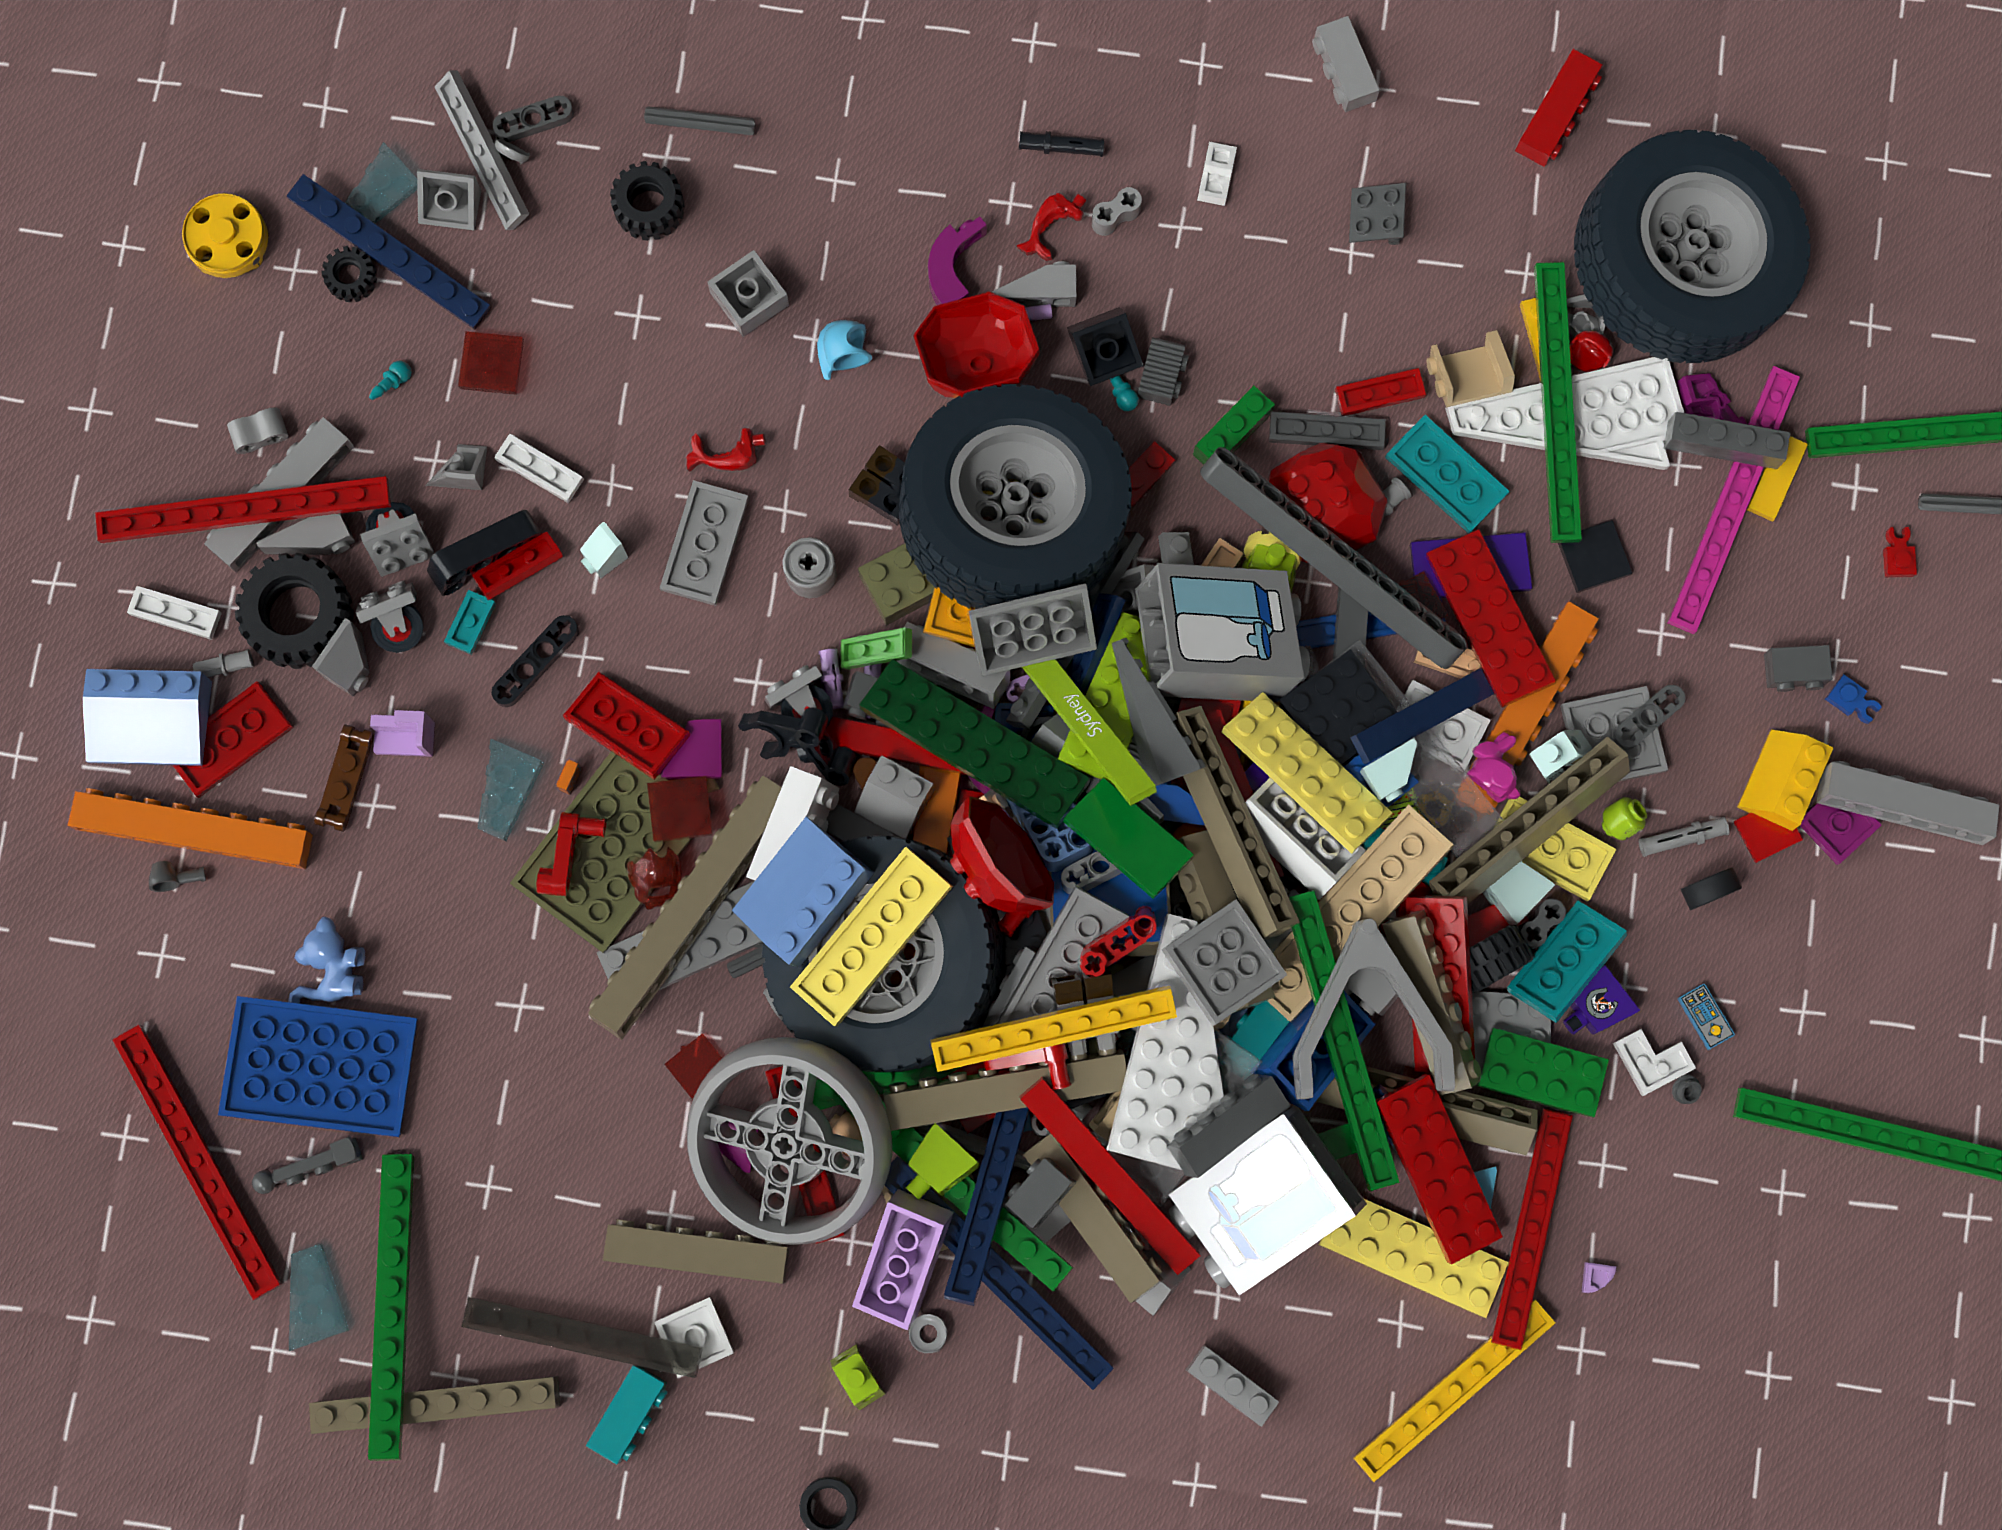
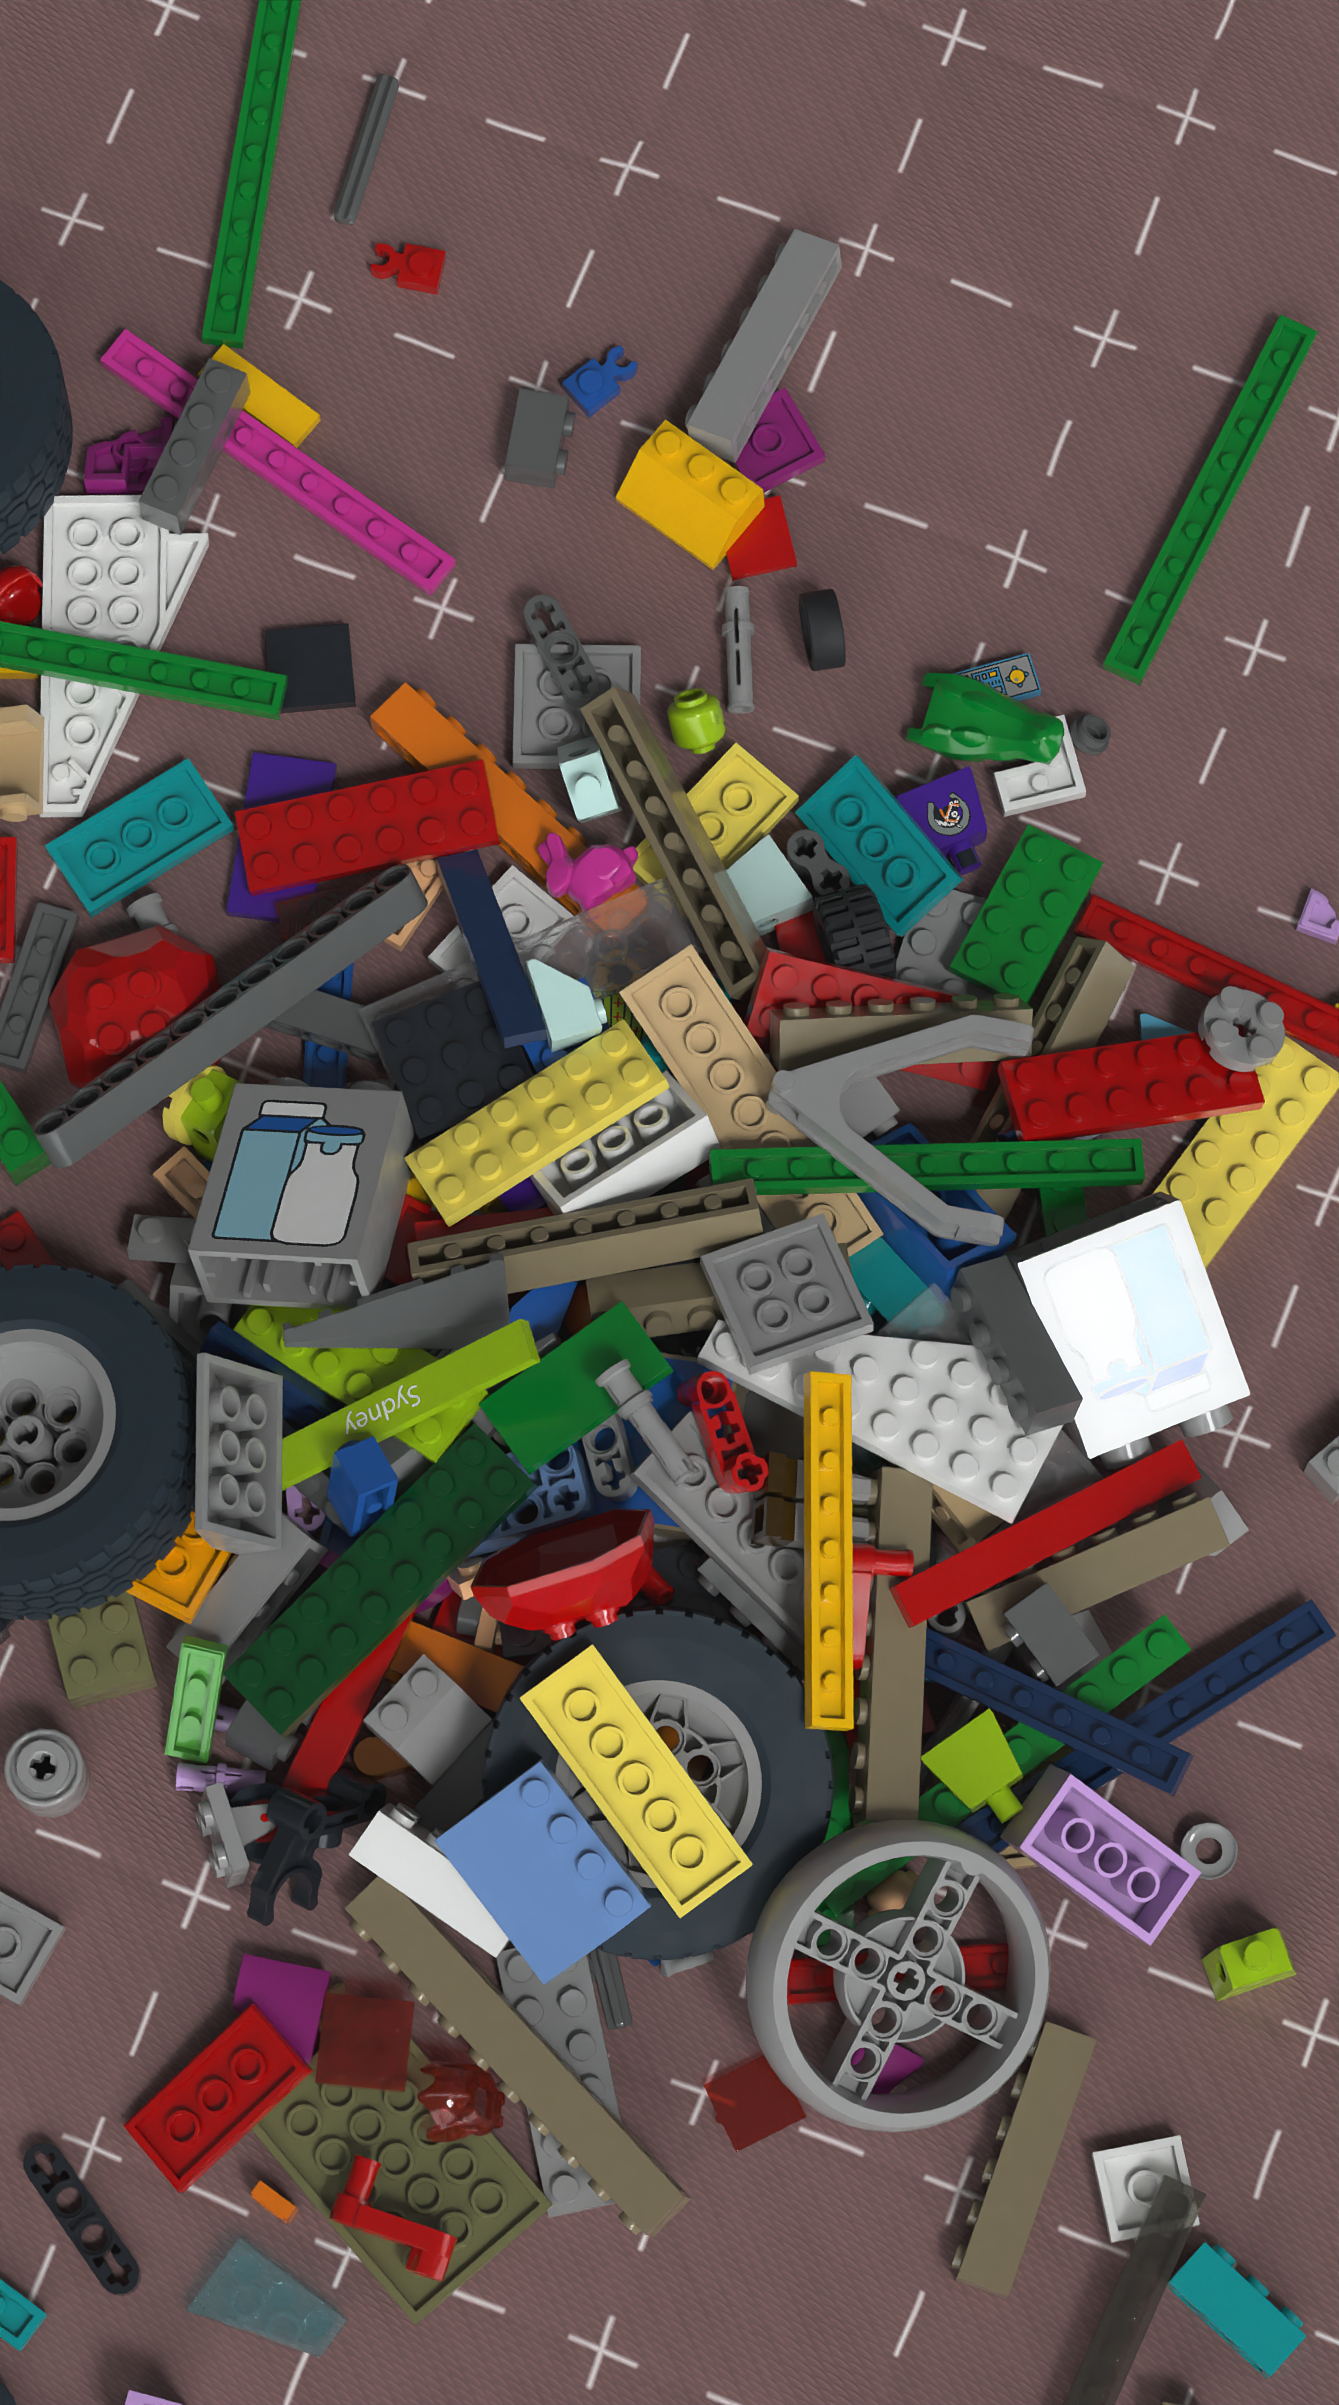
camera: 75 degrees left, 5 degrees down
none -> blue brick [327,1436,398,1537]
none -> light grey pin [595,1359,700,1487]
none -> green animal [905,673,1064,765]
none -> light grey plate [1198,986,1285,1072]

